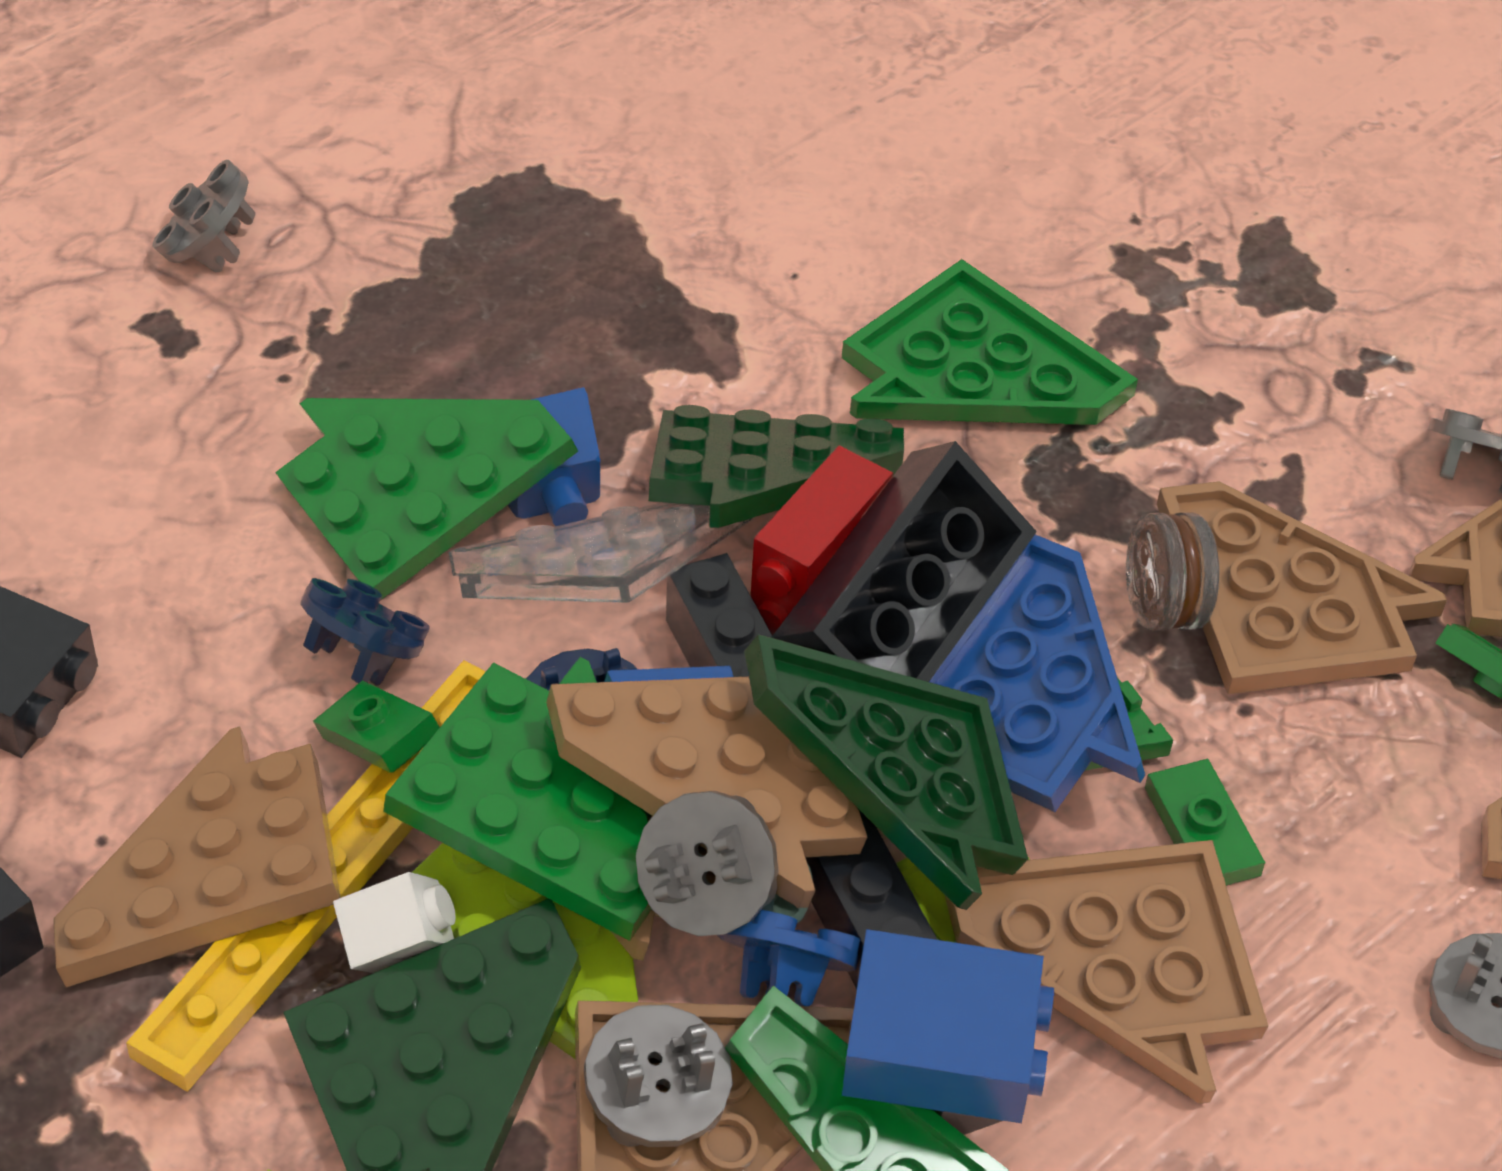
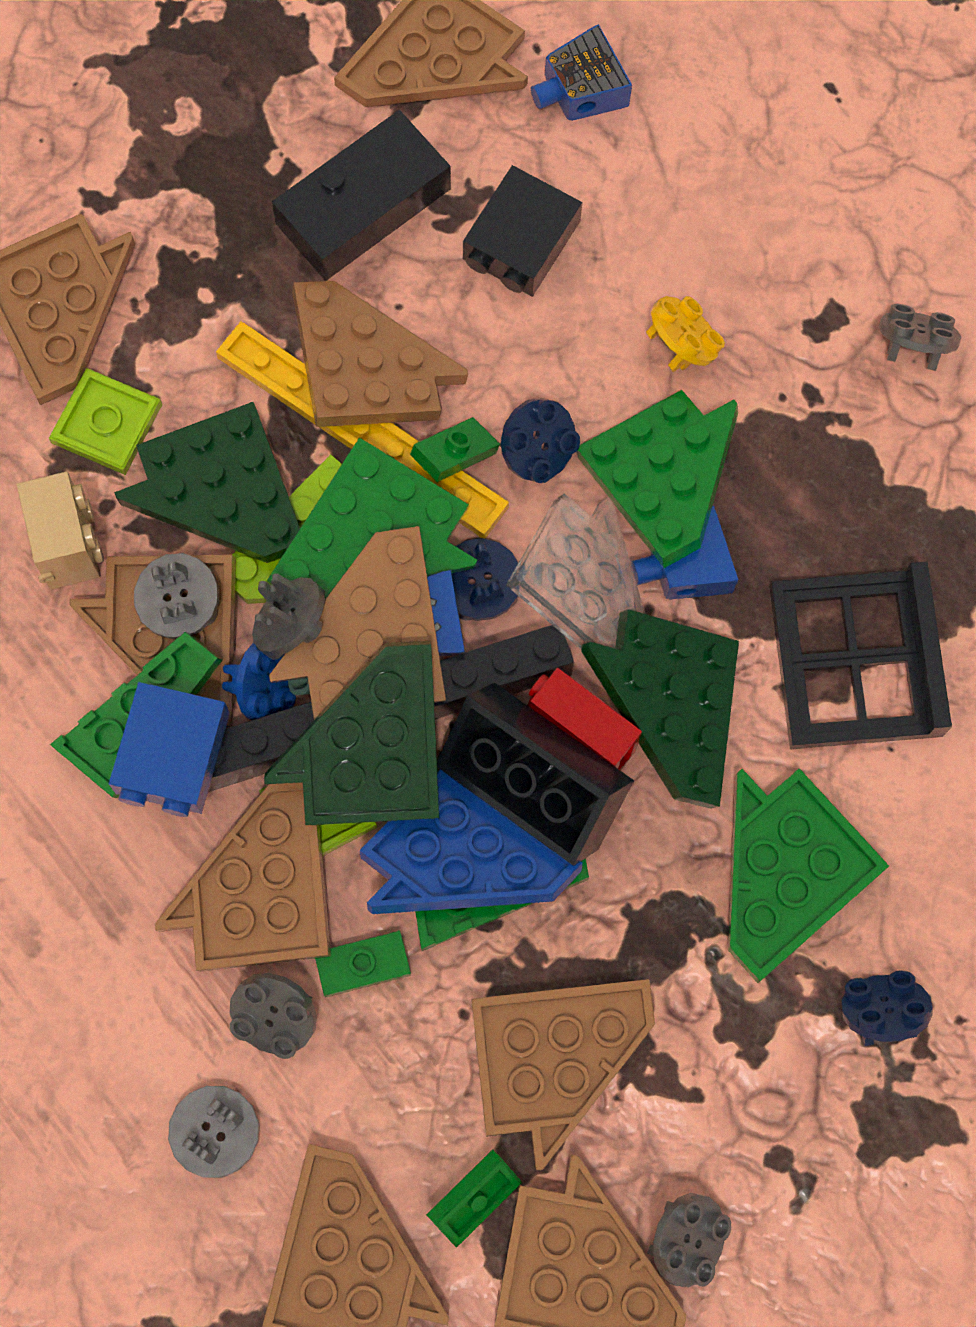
camera: 95 degrees right, 25 degrees up
white brick [333,872,456,973] -> none
clear head [1126,512,1220,631] -> none
none -> flat silver plate [229,973,317,1059]
none -> yellow plate [646,296,725,372]
none -> black window [769,561,952,749]
none -> dark blue plate [841,970,933,1046]

